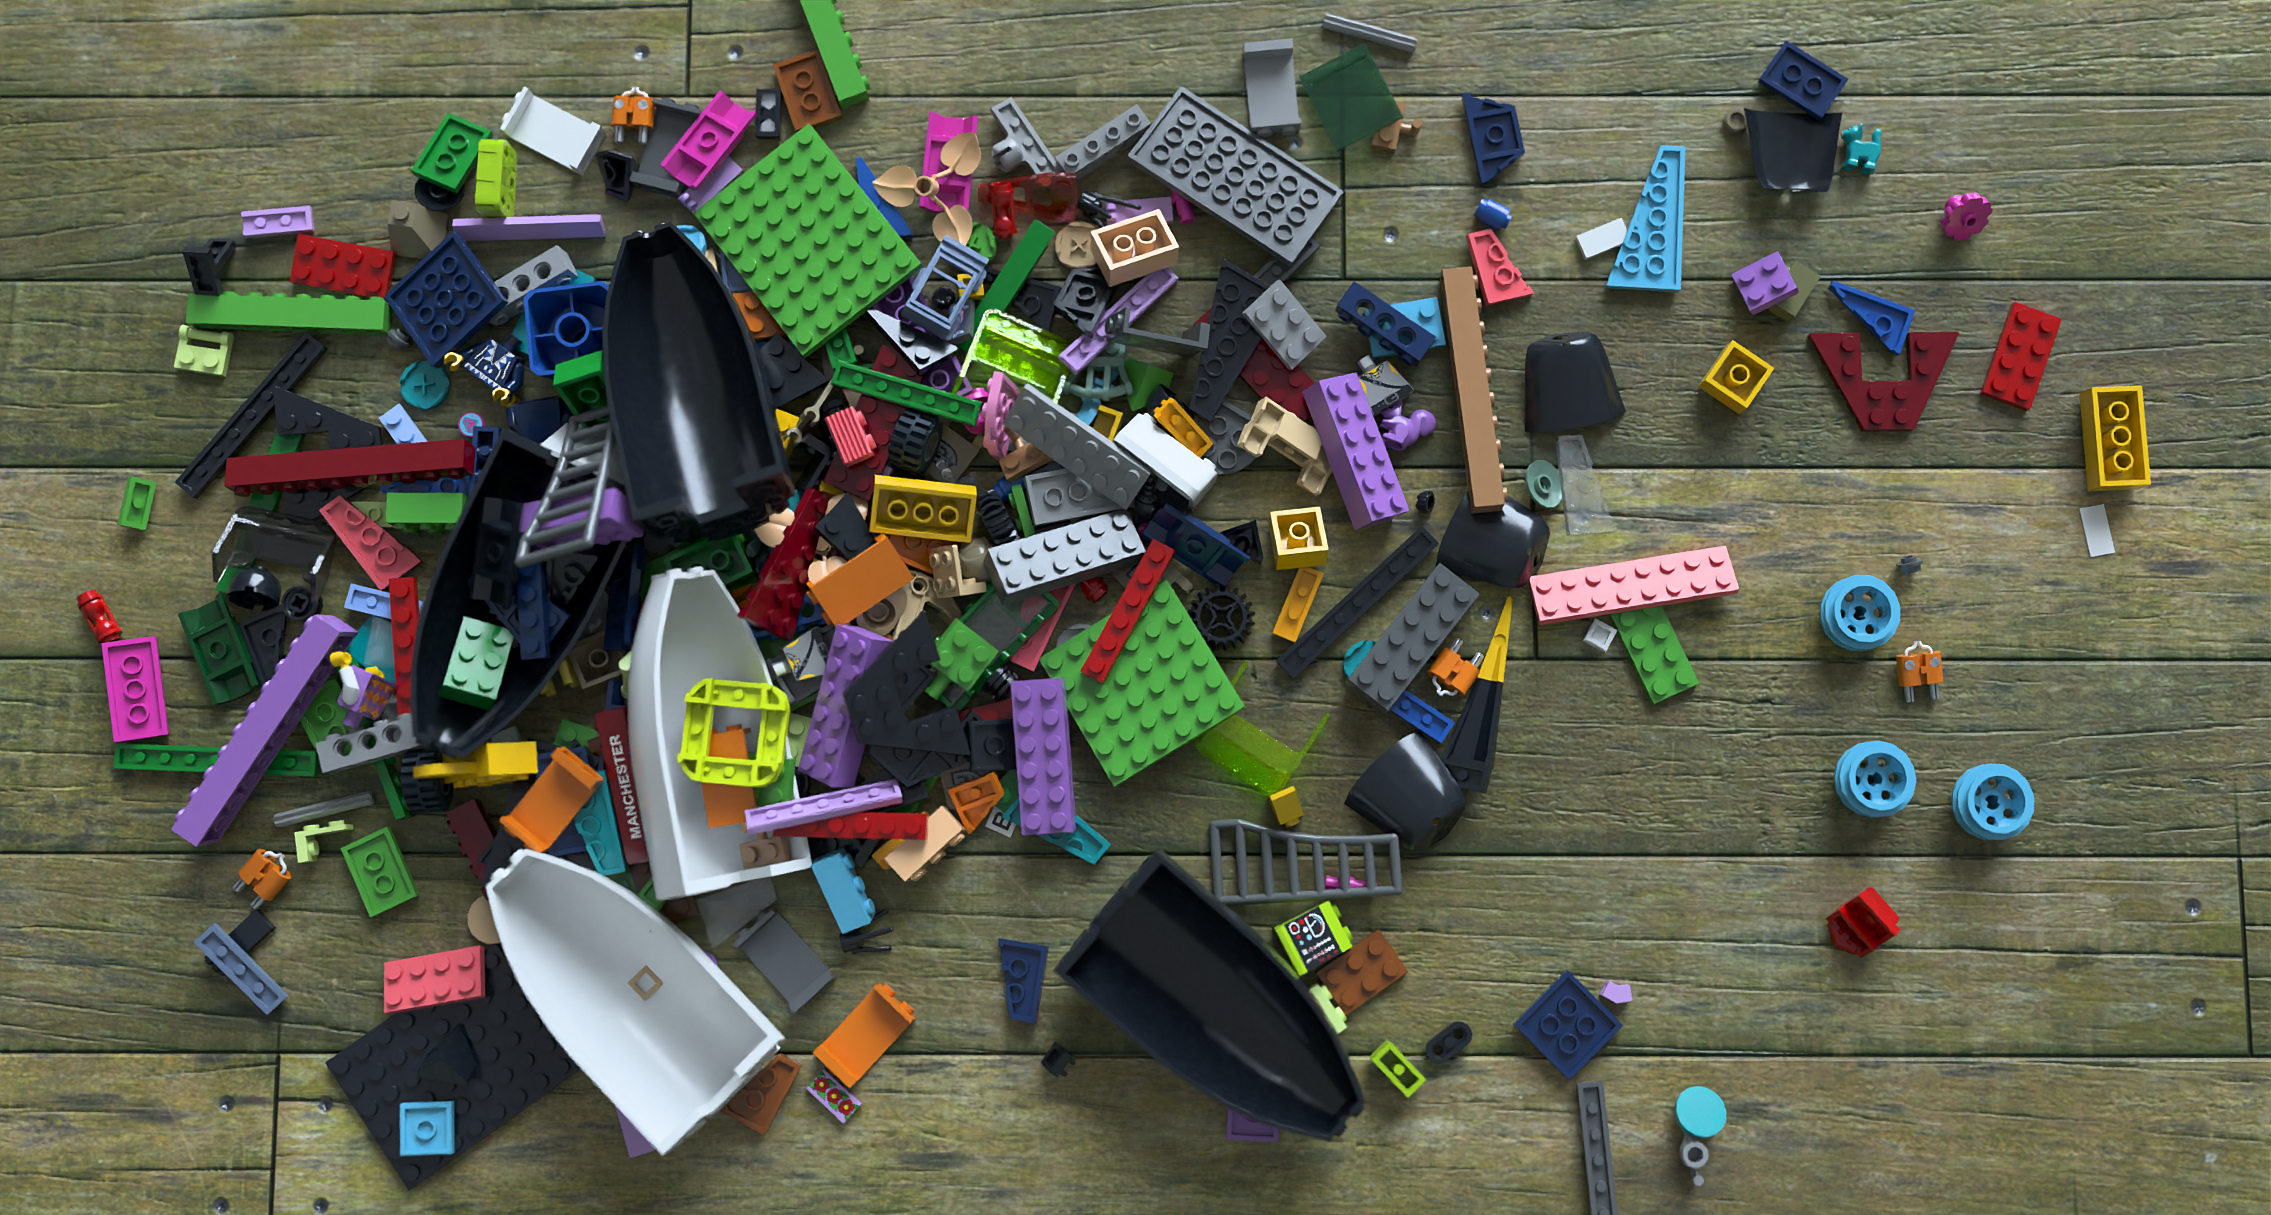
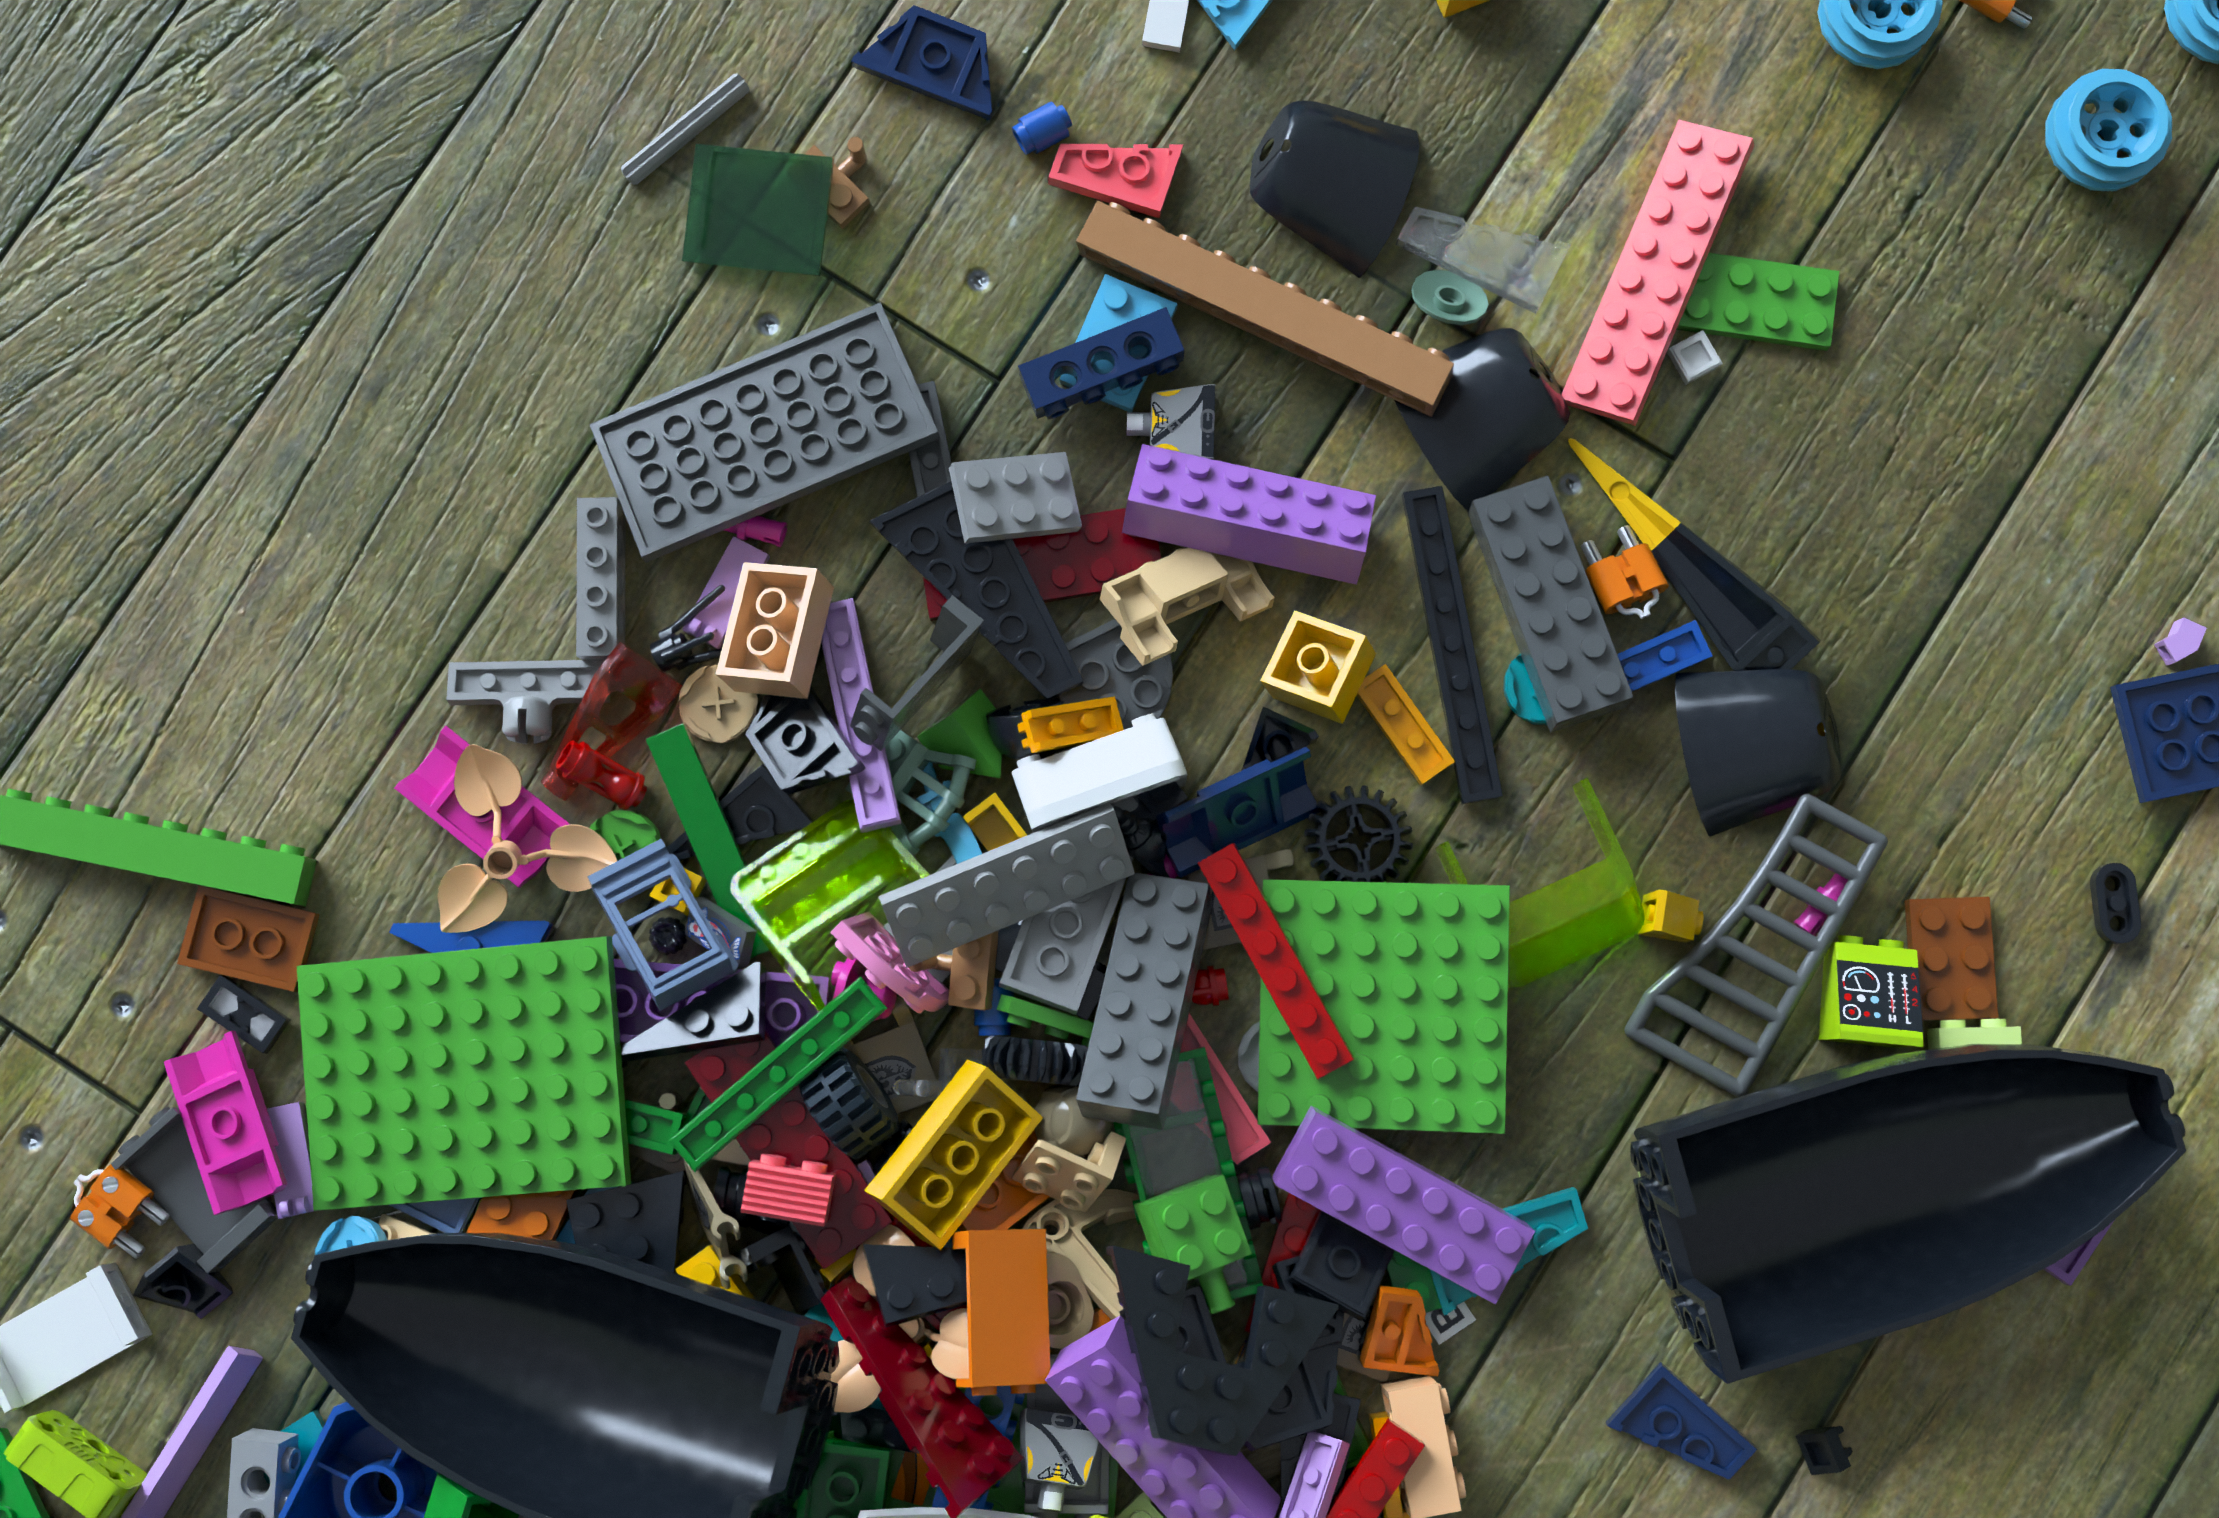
camera: 60 degrees left, 0 degrees up
light grey panel [1243,38,1301,138] -> none
lime brick [1369,1040,1426,1098] -> none
medium lavender animal [1380,400,1436,451] -> none
black piece [1415,491,1435,515] -> none

